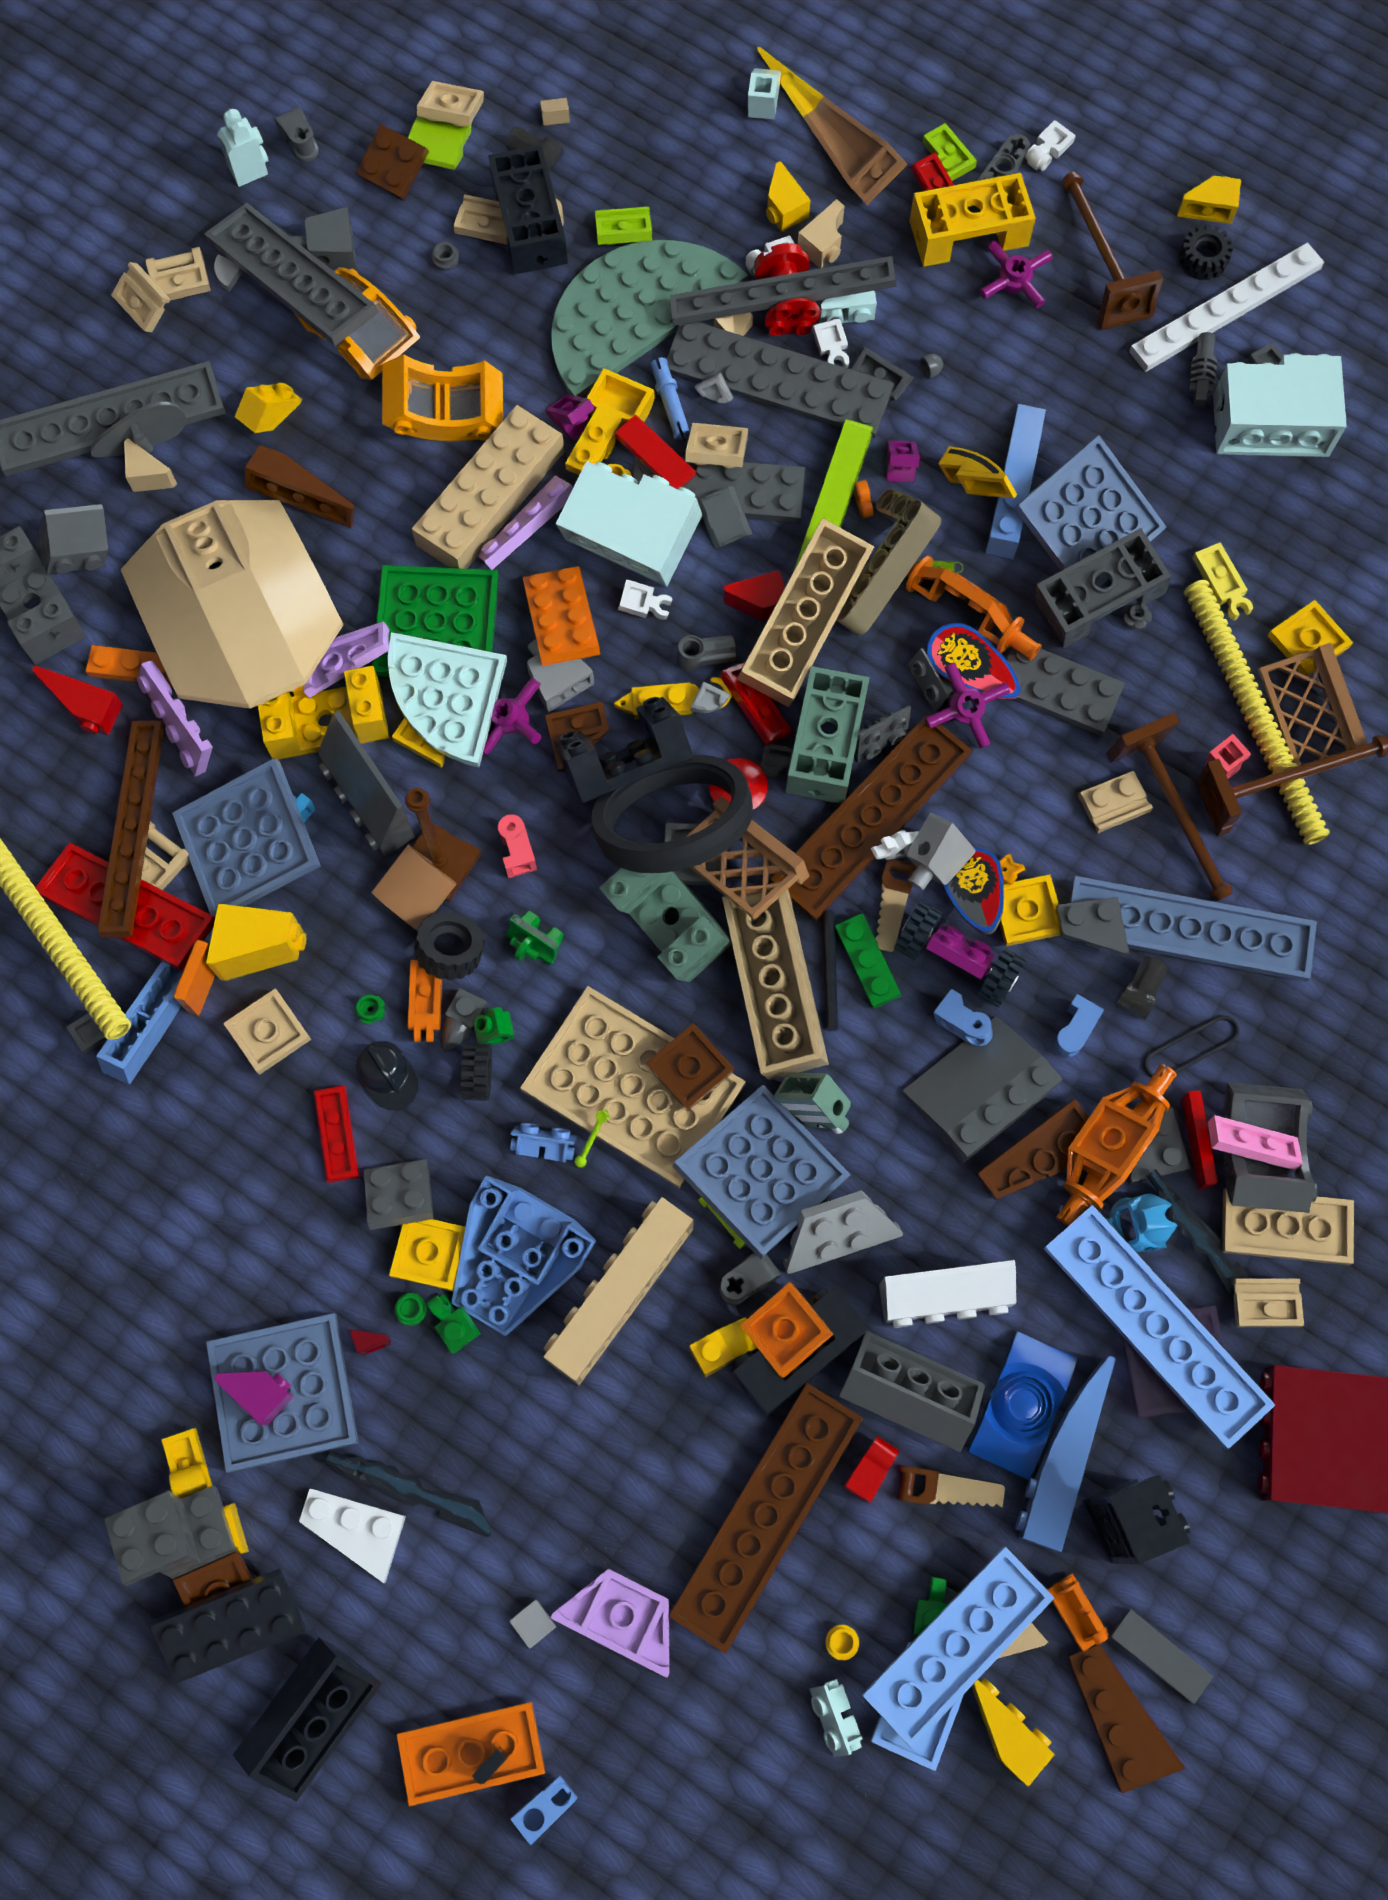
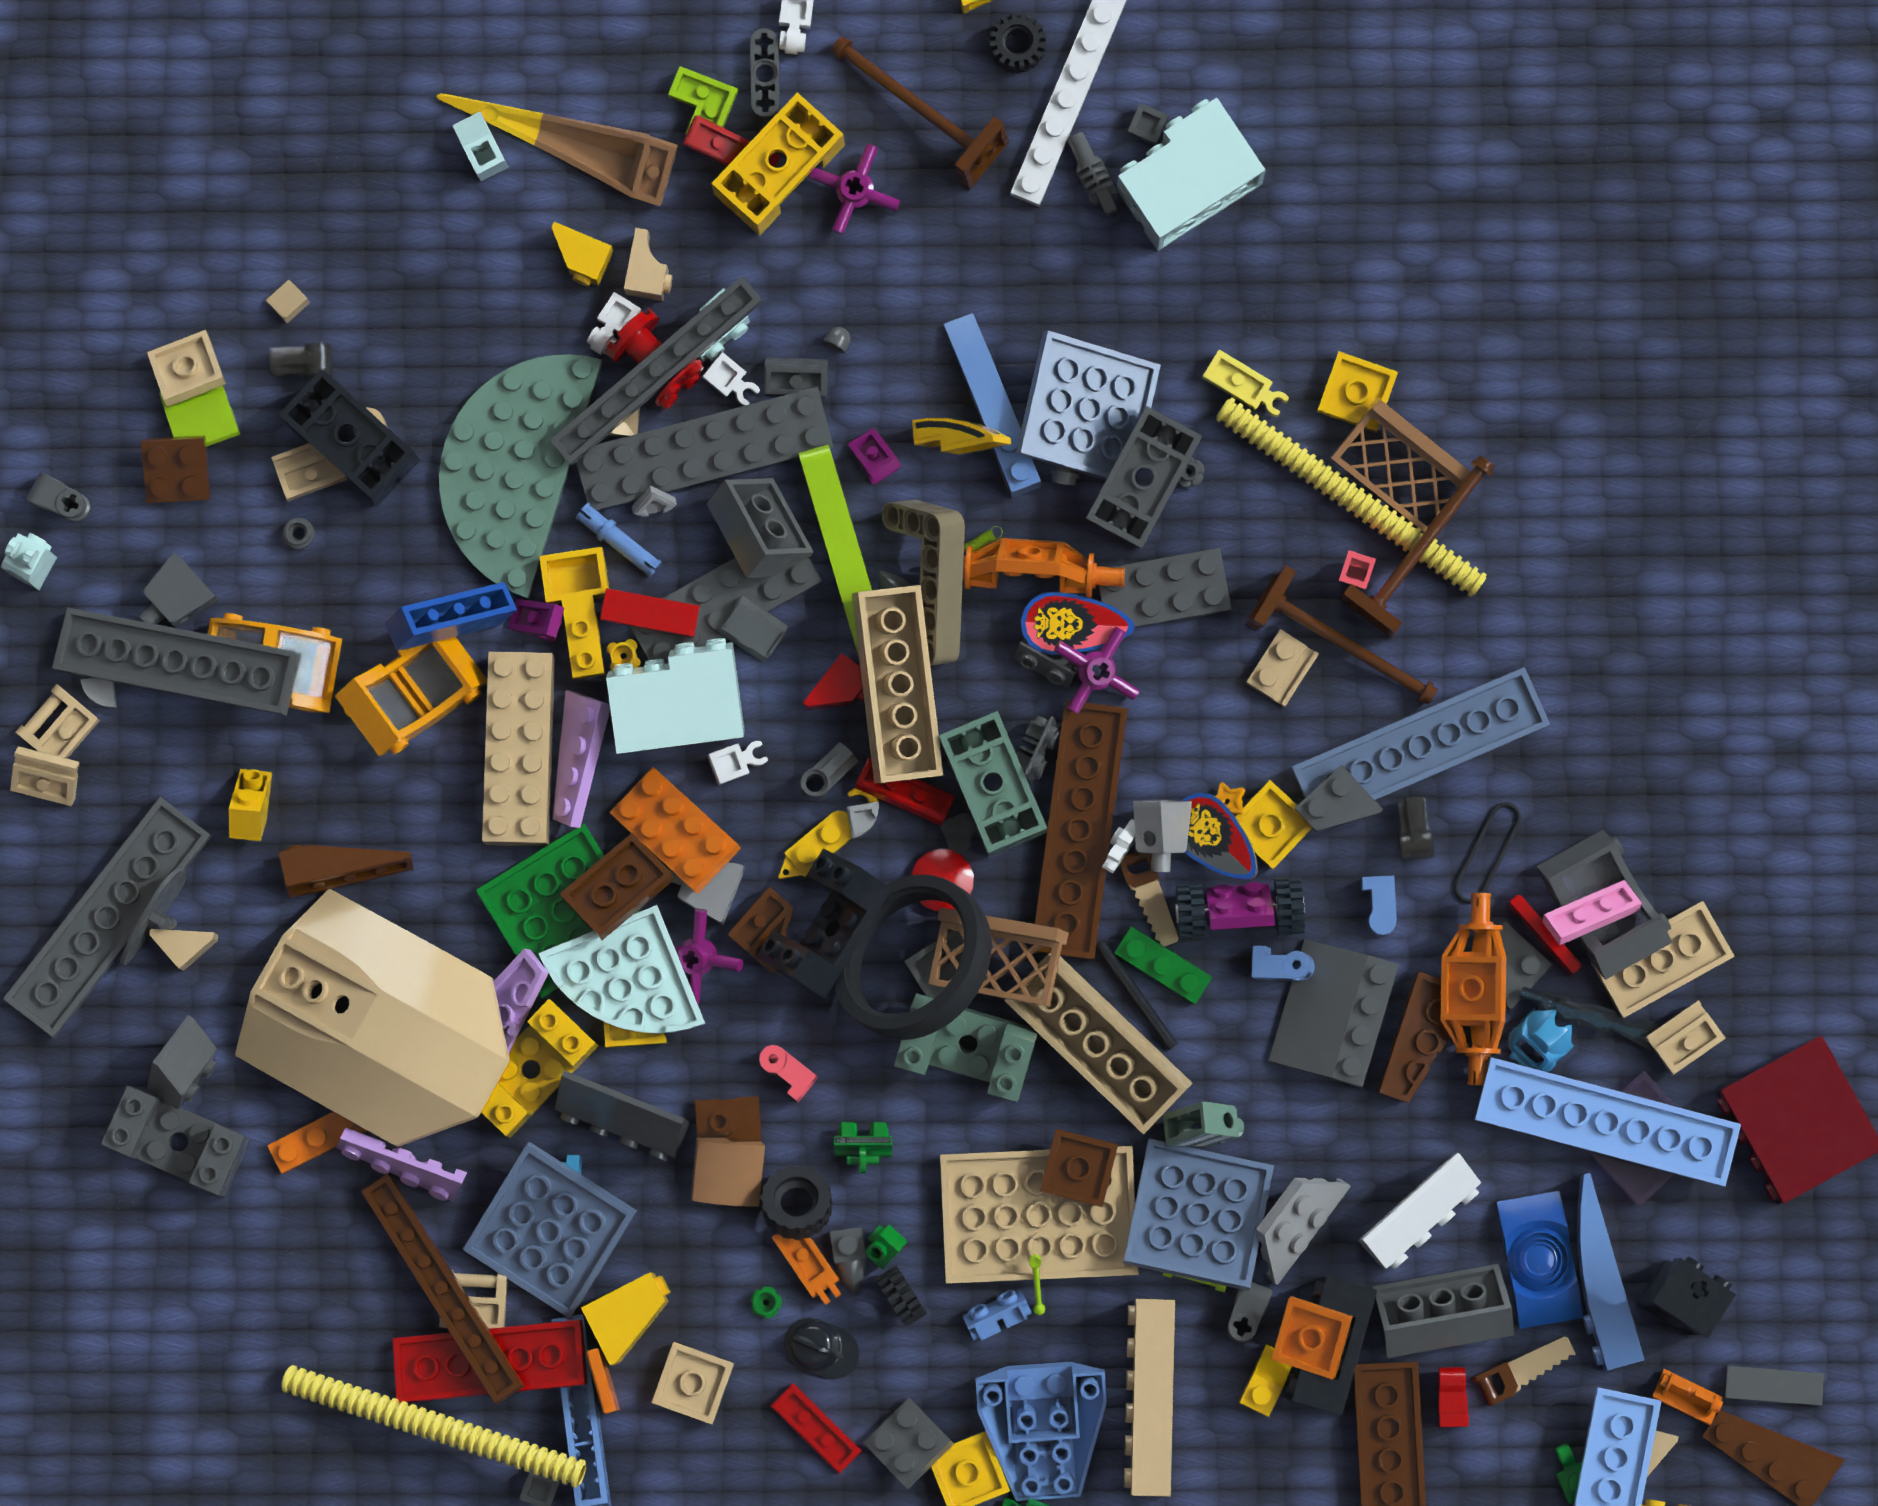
camera: 30 degrees left, 10 degrees up
red slope [32,665,123,736] -> none
lime plate [595,207,652,245] -> none
tan plate [685,423,748,468] -> none
orange tile [854,480,874,519] -> none
none -> blue brick [385,582,517,651]
none -> reddish brown plate [560,833,674,941]
none -> dark grey slope [707,478,814,578]
none -> dark grey plate [1049,466,1081,485]

